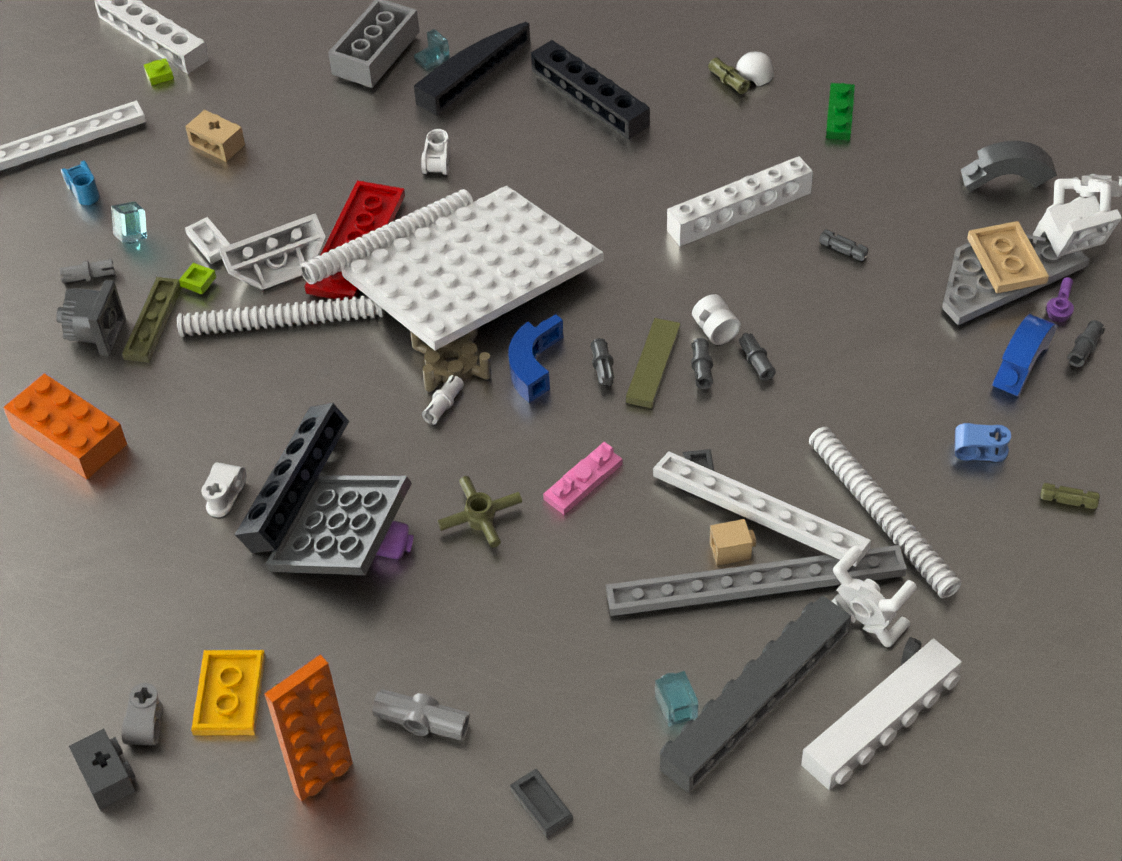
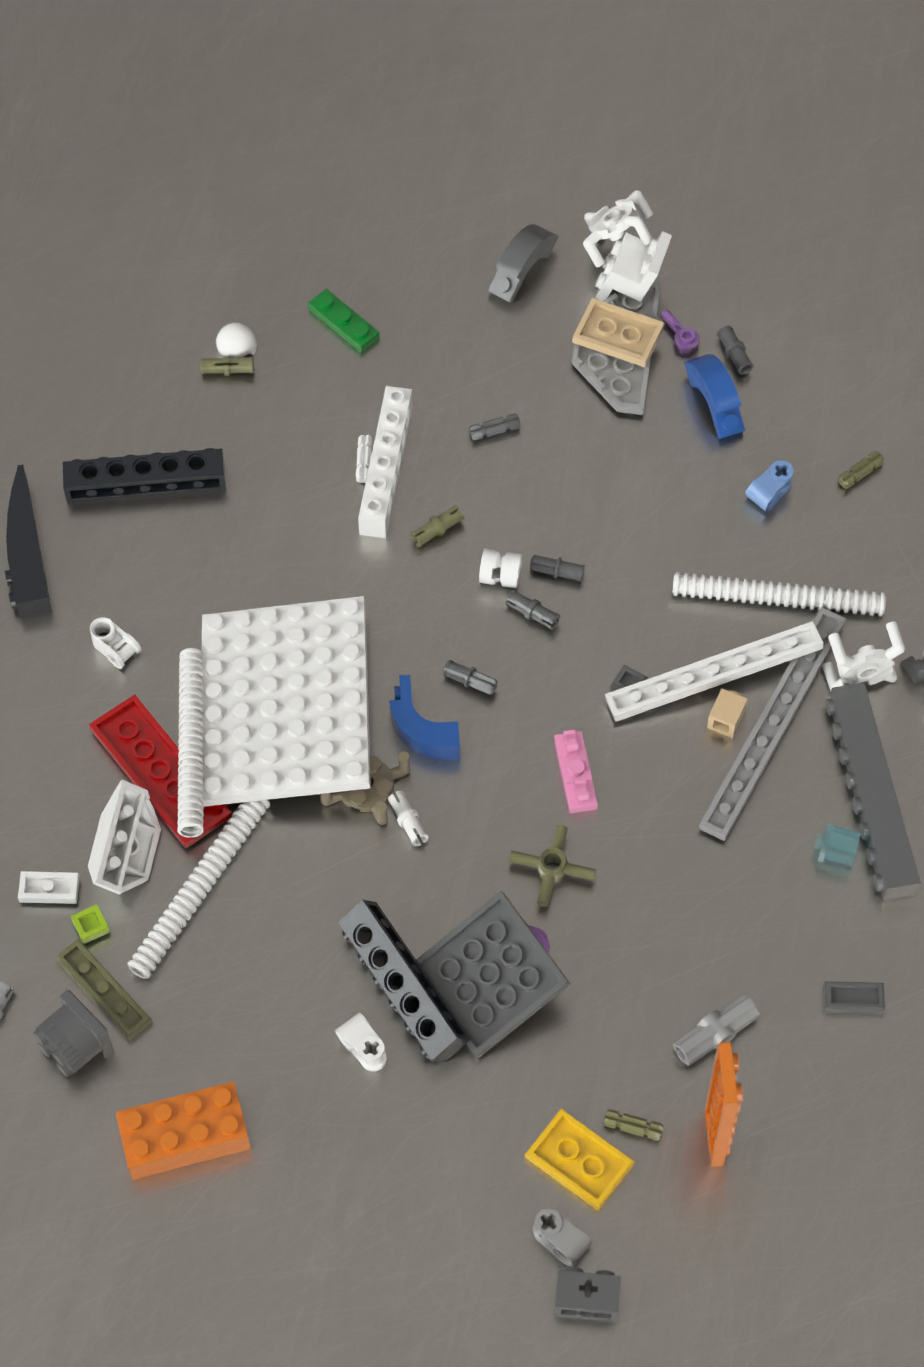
camera: 55 degrees left, 10 degrees up
olive tile [626,318,680,408] -> none
none -> olive pin [410,505,464,547]

